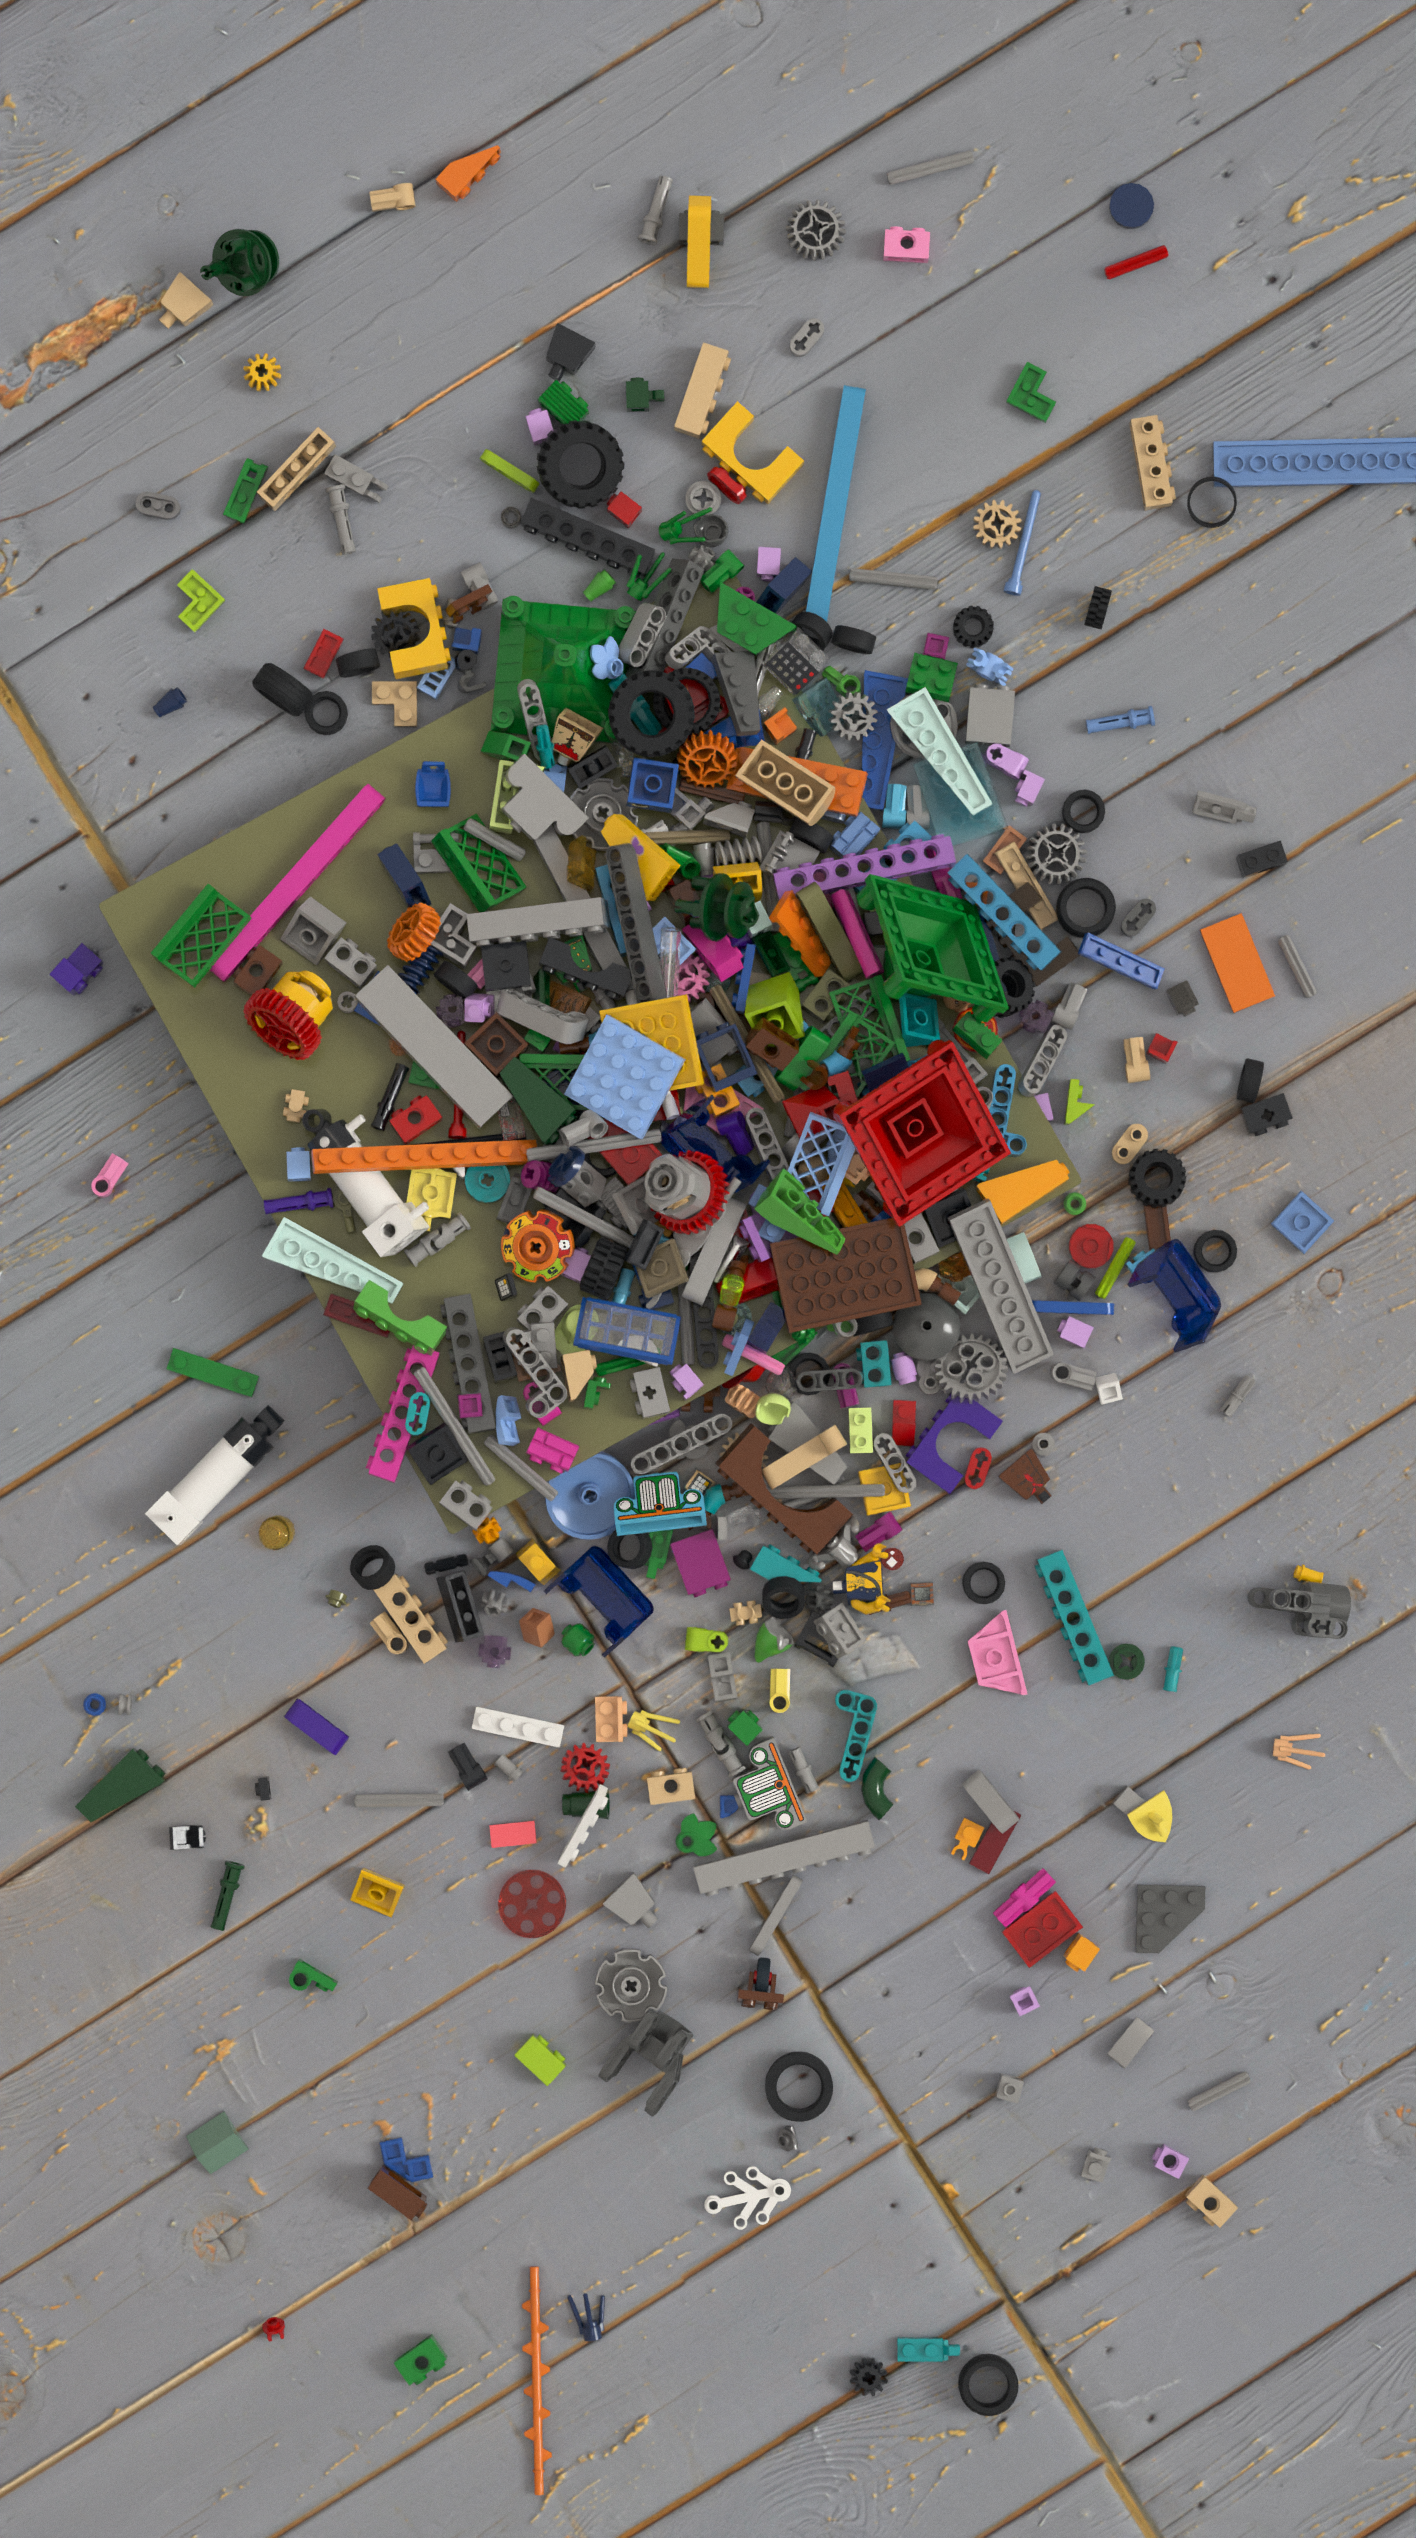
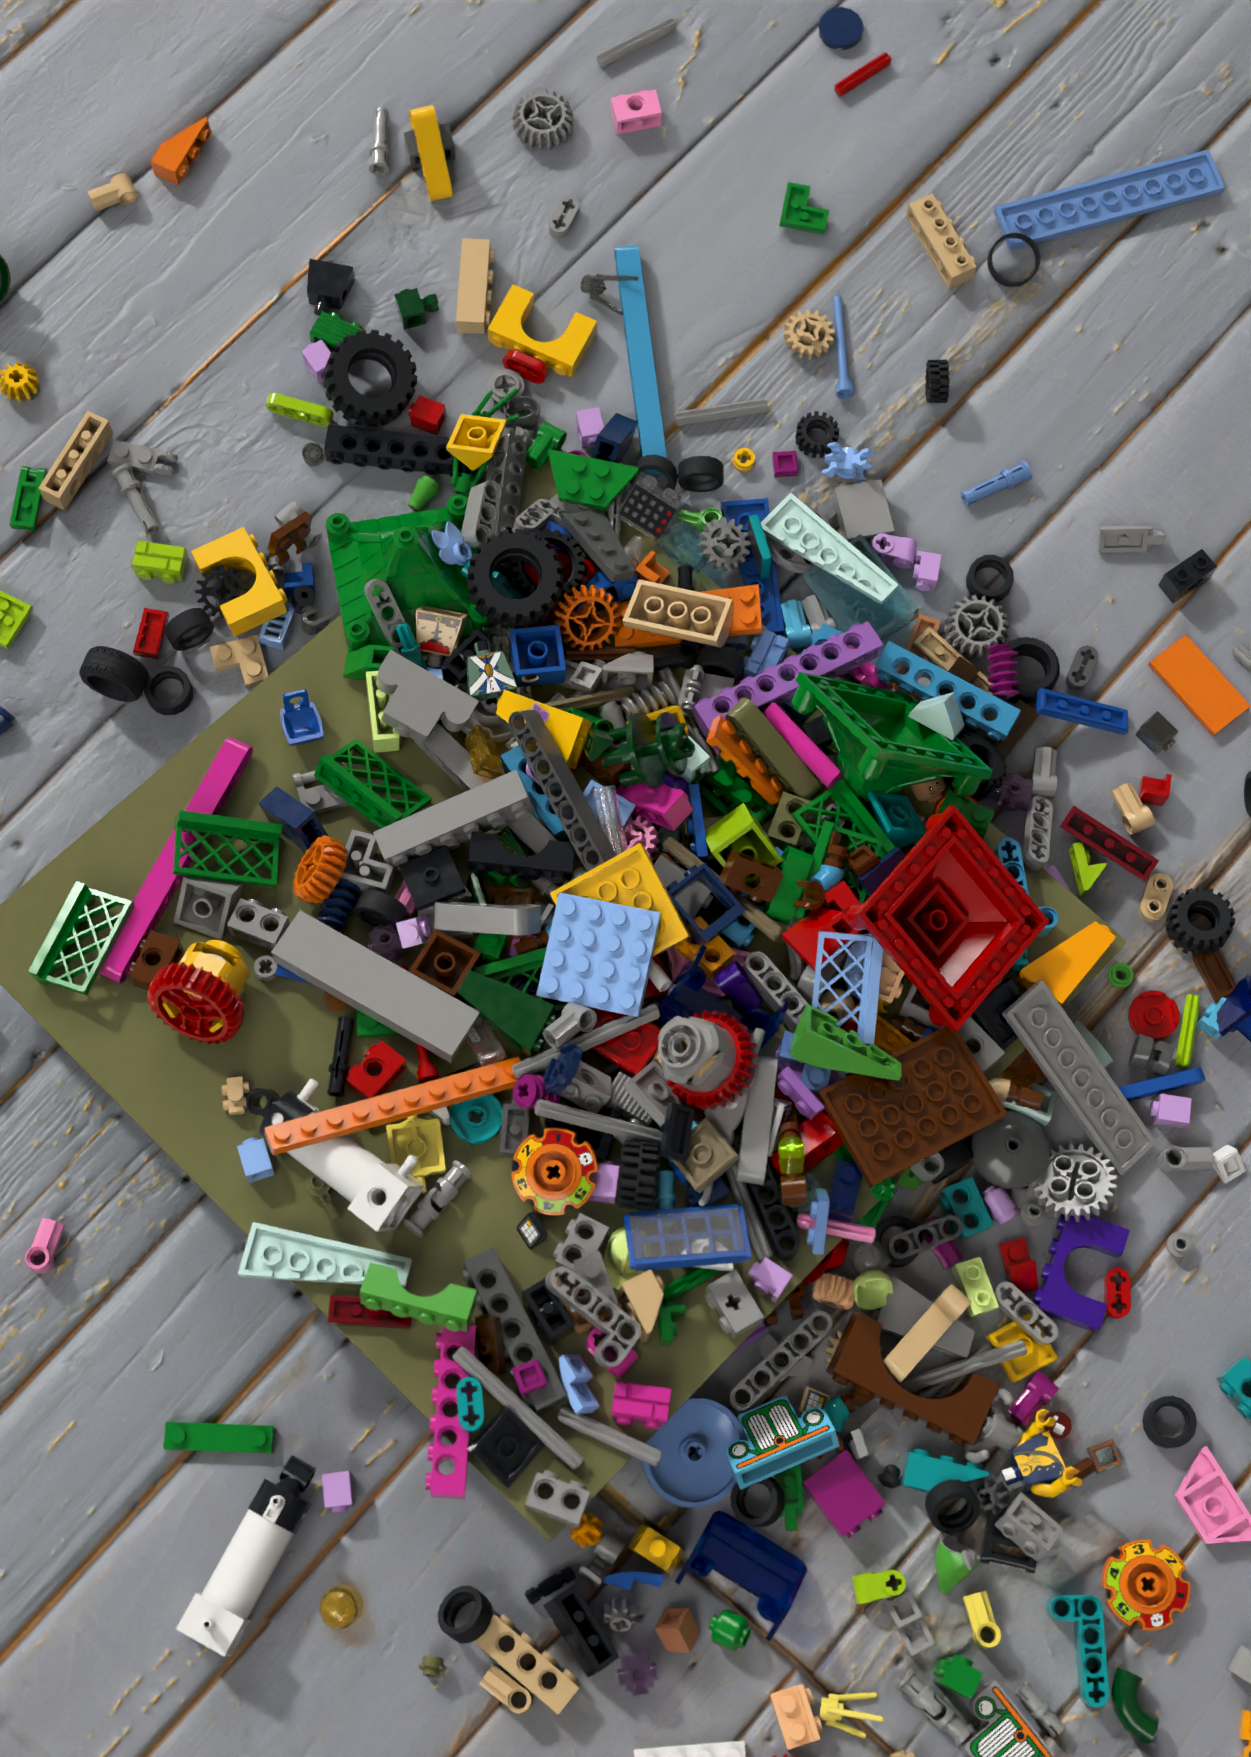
camera: 20 degrees left, 15 degrees down
dark purple pin [264,1188,334,1215] -> none
light grey axle [464,818,526,861] -> none
tan piece [729,1600,762,1626] -> none
green plate [905,653,958,703] -> none
reddish brown torso [998,1448,1052,1504] -> none
none -> lime brick [132,540,188,584]
none -> green fence [172,810,282,888]
none -> lavender brick [322,1471,354,1513]
none -> yellow slope [446,414,507,471]
none -> torso [467,640,517,701]
none -> dark brown plate [475,1315,506,1375]
none -> clear smoke plant [580,274,638,315]
none -> dark green slope [583,727,614,761]
none -> yellow bush [733,448,755,472]
none -> teal tile [747,514,772,579]
none -> reddish brown tile [844,844,880,877]
none -> light aqua slope [908,692,964,741]
none -> magenta piece [987,644,1020,698]
none -> dark red brick [1059,806,1159,882]
none -> orange piece [1101,1540,1191,1630]

